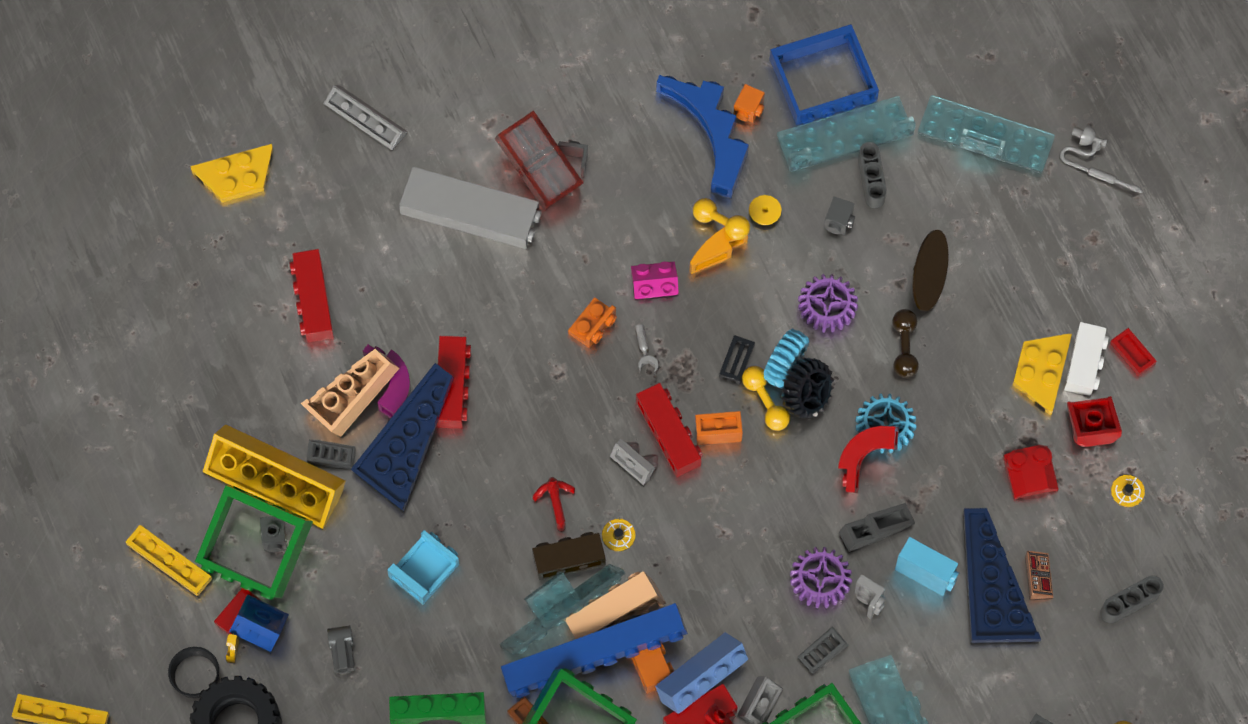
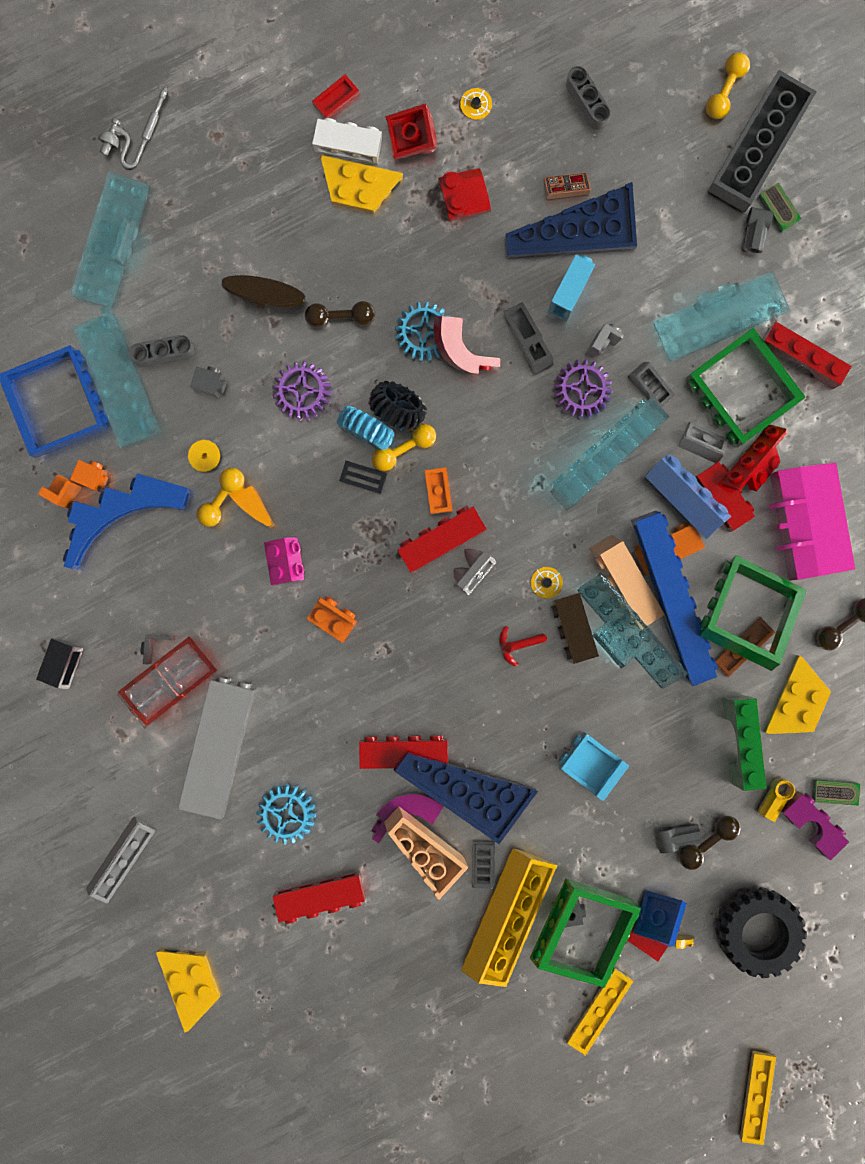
camera: 90 degrees left, 20 degrees up
black tyre [168,647,219,698] -> none
light grey piece [635,324,658,375] -> none
none -> black brick [36,638,84,689]
none -> orange panel [38,475,82,509]
none -> medium azure gear [256,784,316,844]
none -> clear light blue brick [550,397,670,511]
none -> dark brown piece [679,816,741,870]

